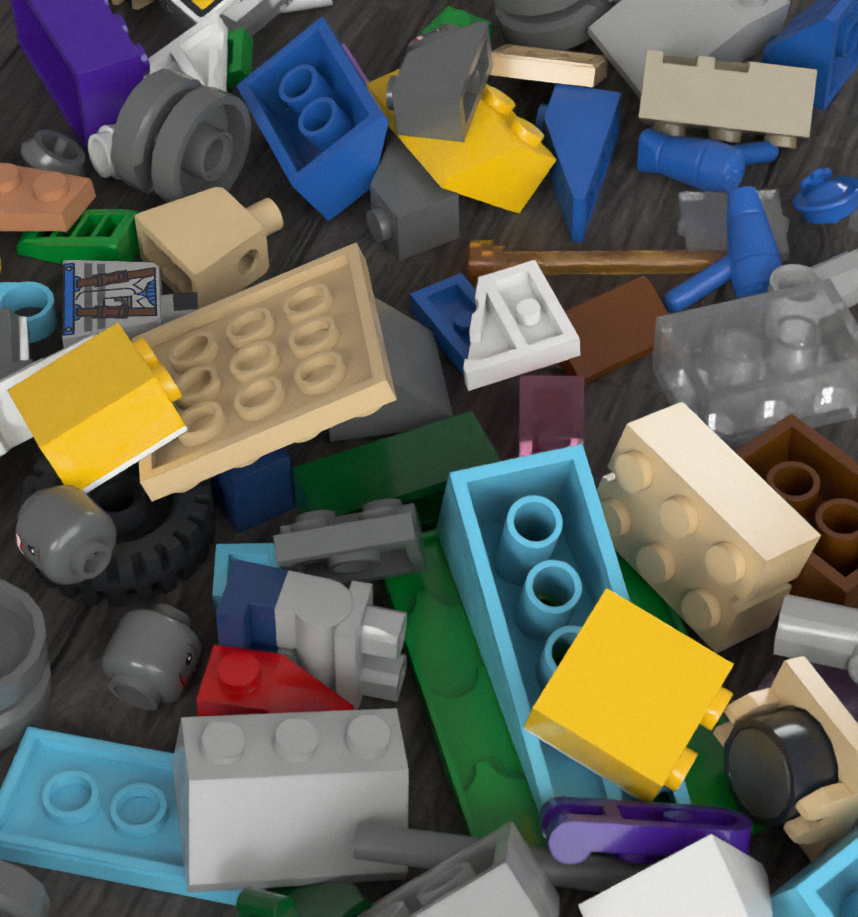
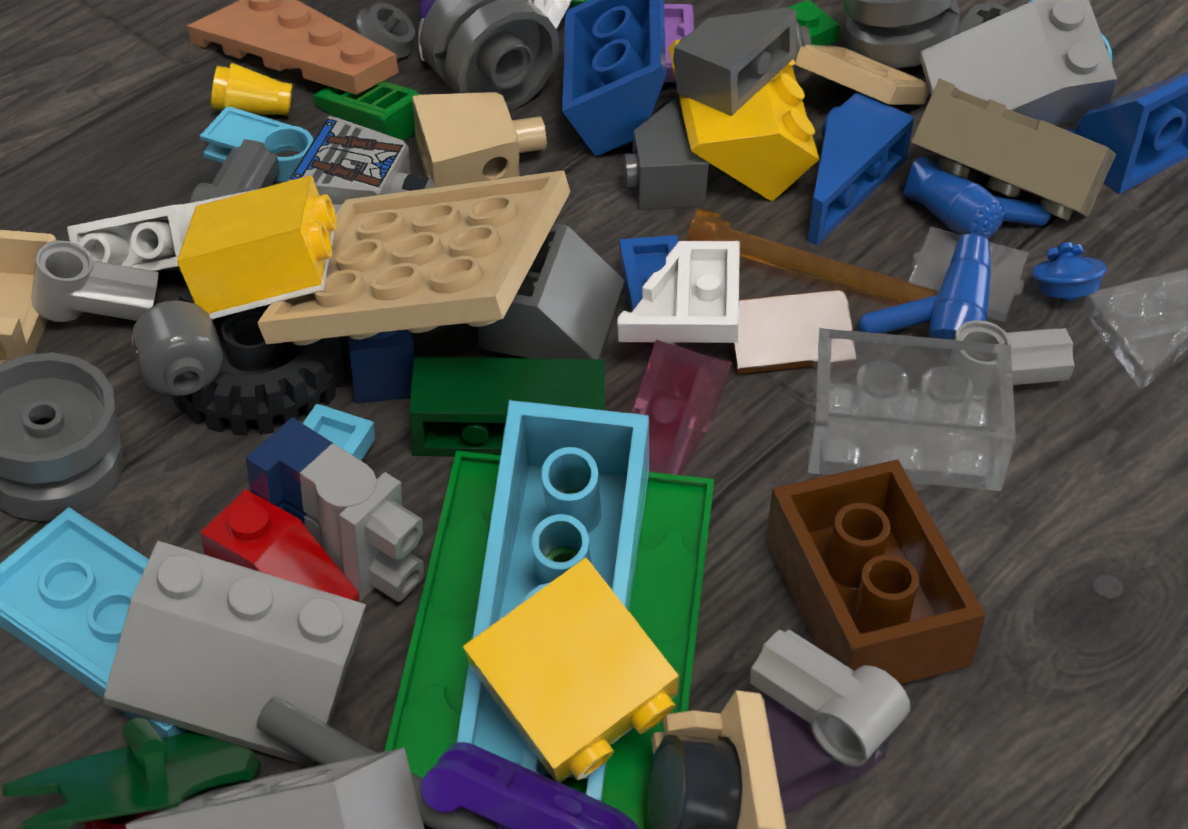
camera: 20 degrees right, 0 degrees up
dark grey head [101,604,203,711] -> none
dark grey plate [273,499,428,586] -> none
tan piece [597,402,821,654] -> none

